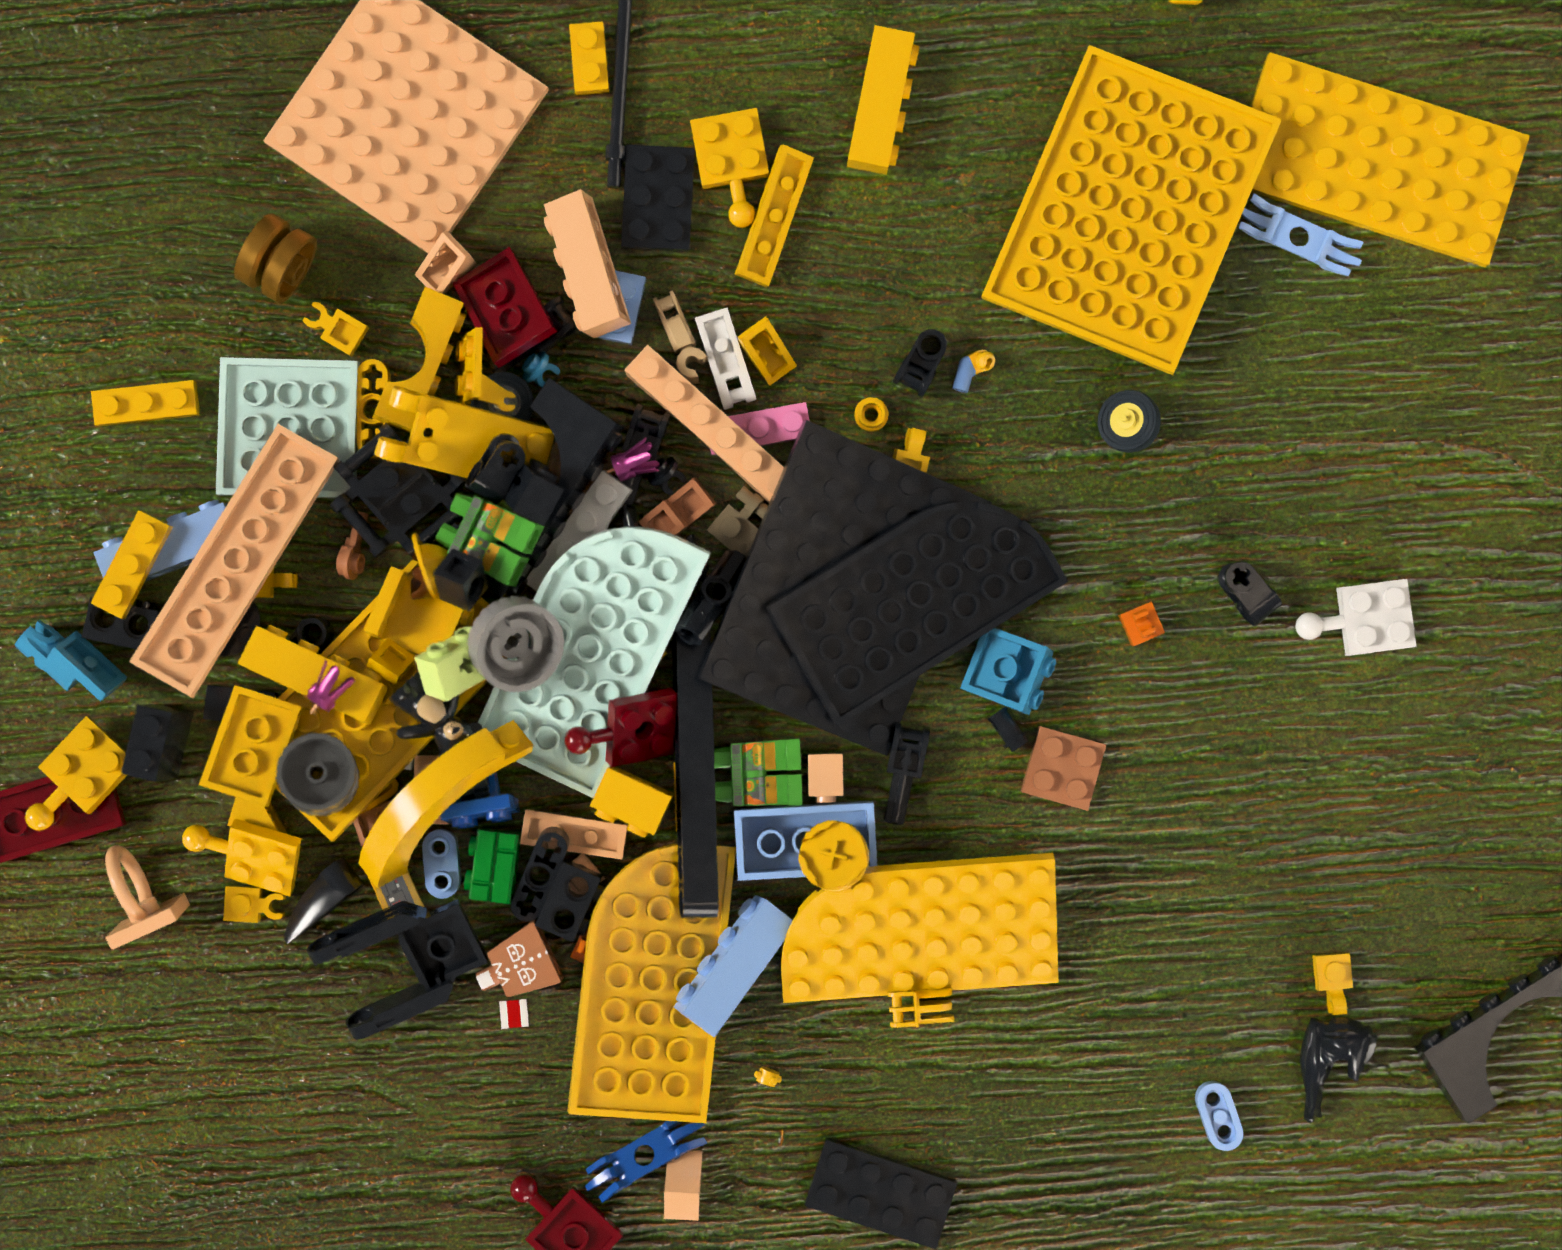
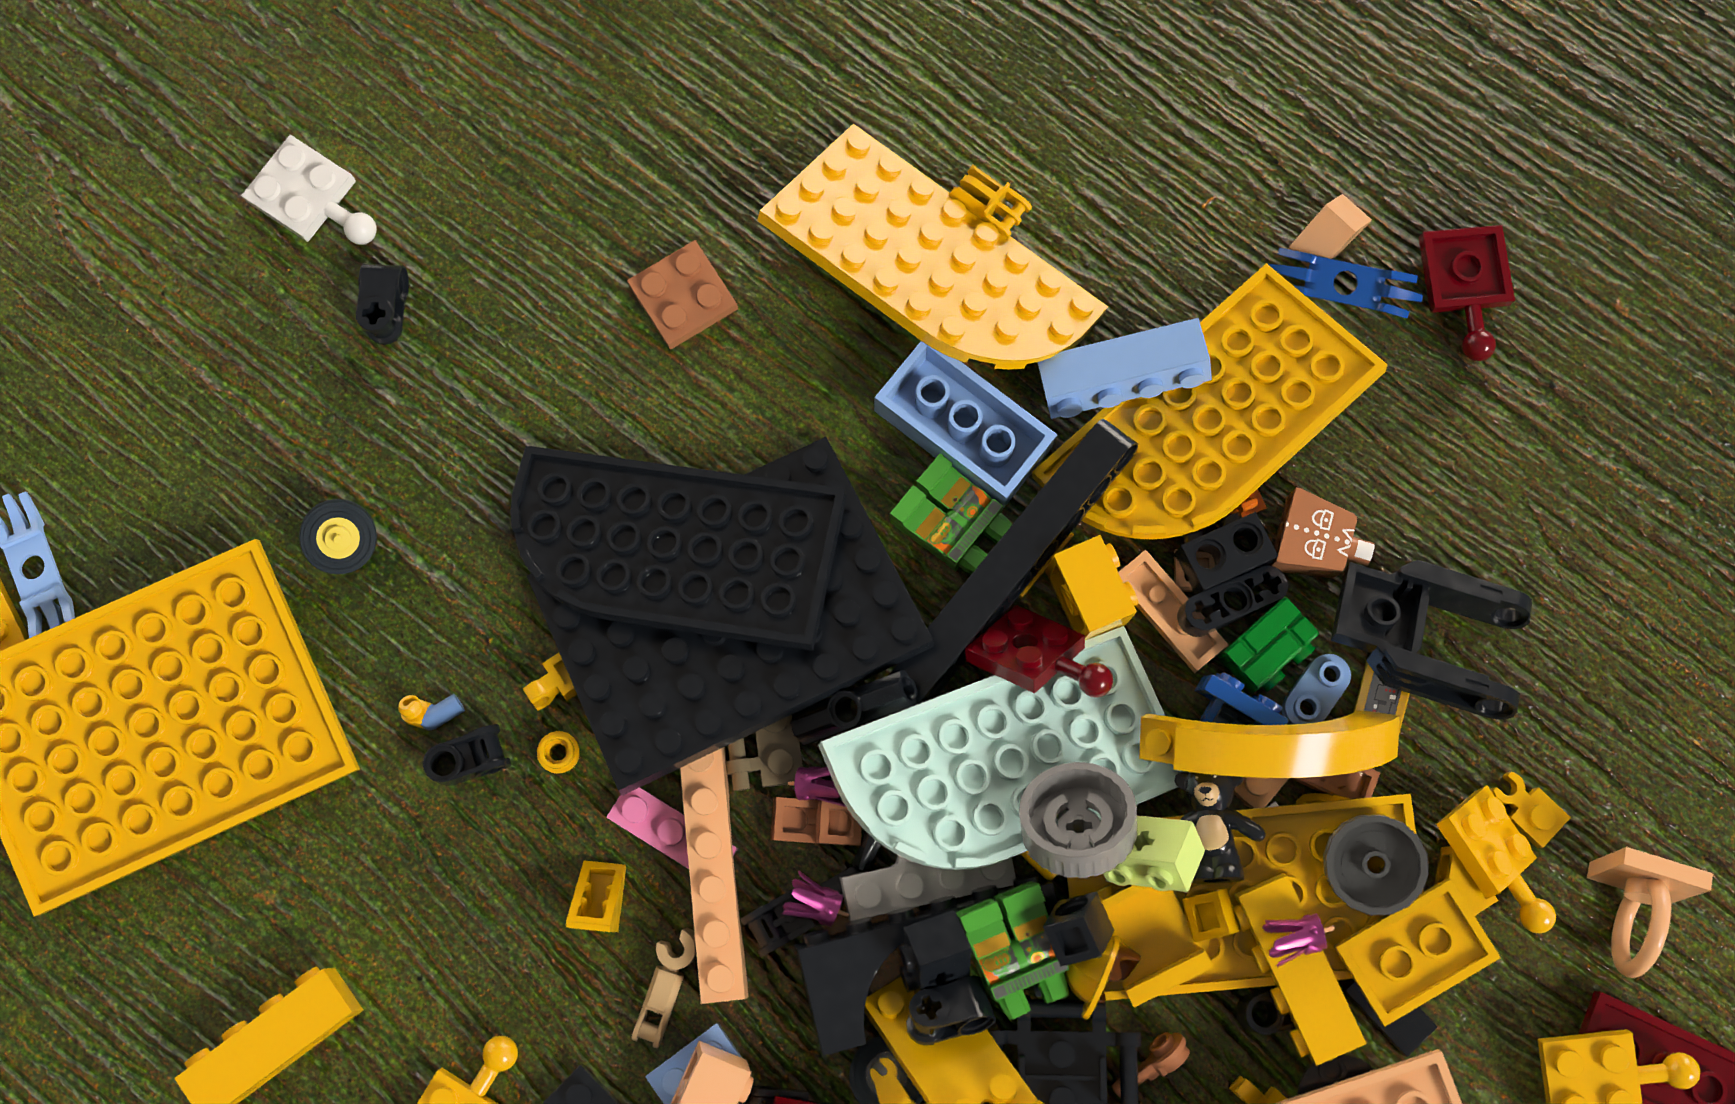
camera: 140 degrees left, 10 degrees down
black brick [121,704,194,782] -> none
black piece [284,857,364,944] -> none
sticker [499,999,529,1029] -> none
dark azure plate [522,352,560,388] -> none
black plate [648,457,686,495] -> none
white plate [695,308,757,410] -> none
yellow plate [735,144,814,287] -> none
yellow piece [754,1066,782,1087] -> none
yellow tile [798,820,869,891] -> none
black plate [804,1137,958,1249] -> none
light nougat brick [808,753,843,803] -> none
black connector [884,722,930,825] -> none
dark azure plate [960,628,1056,715] -> none
black pin [987,706,1029,752] -> none
orange tile [1118,601,1165,646] -> none
none -> flat silver piece [788,767,847,808]

